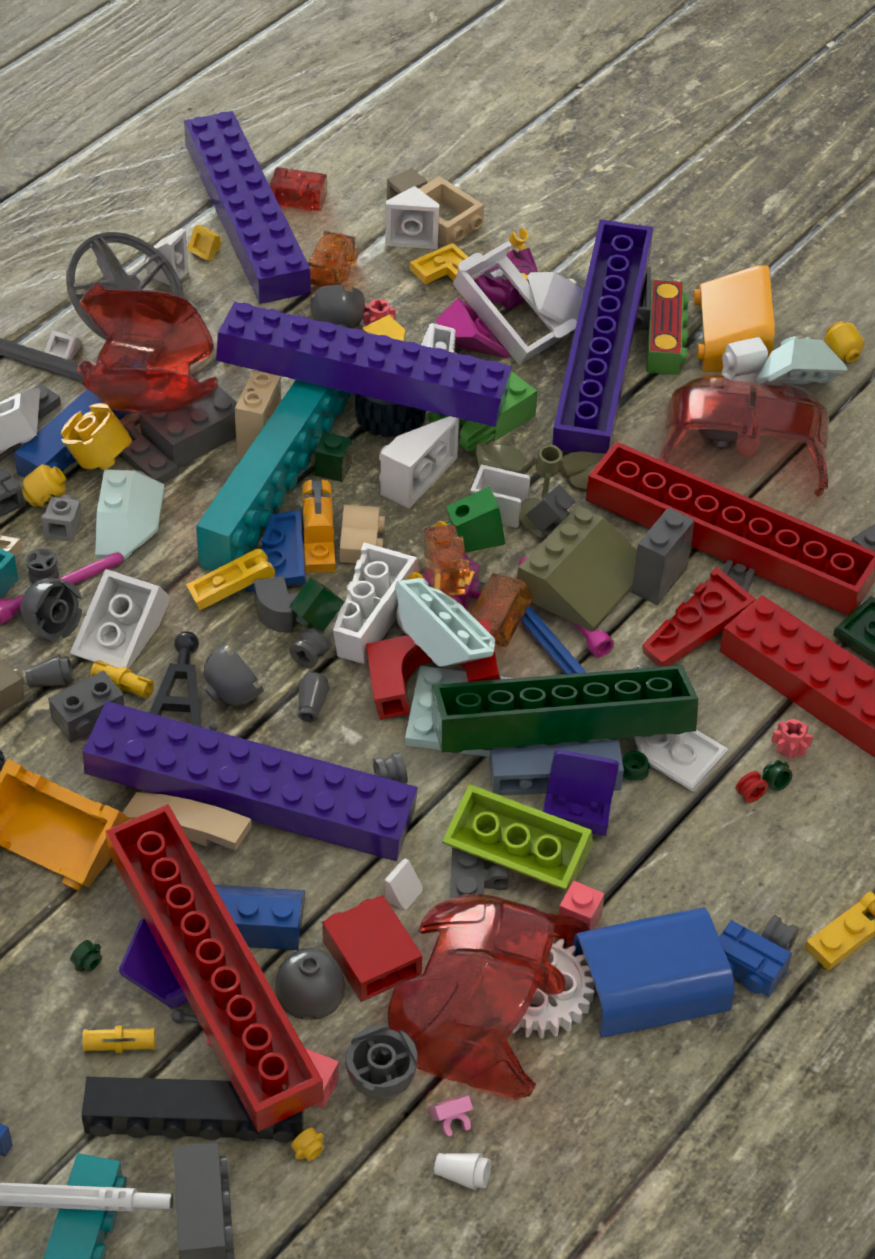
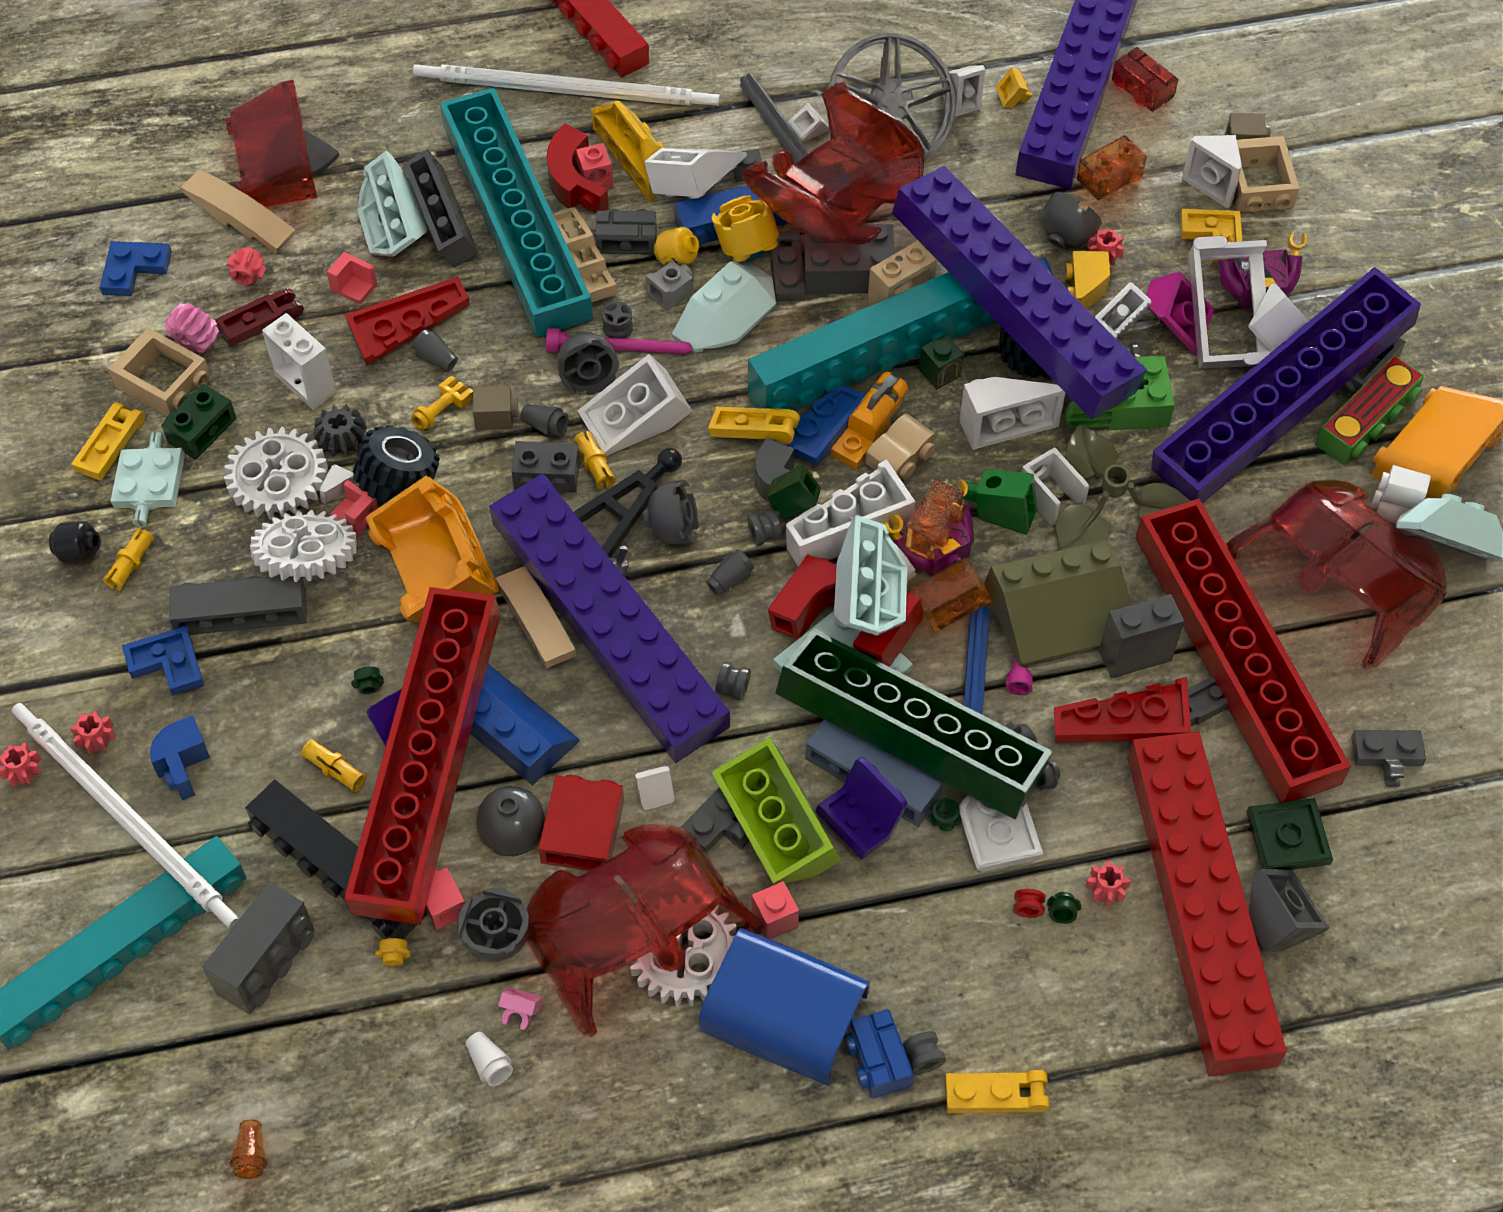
camera: 40 degrees right, 10 degrees up
dark grey brick [526,484,575,537] -> none

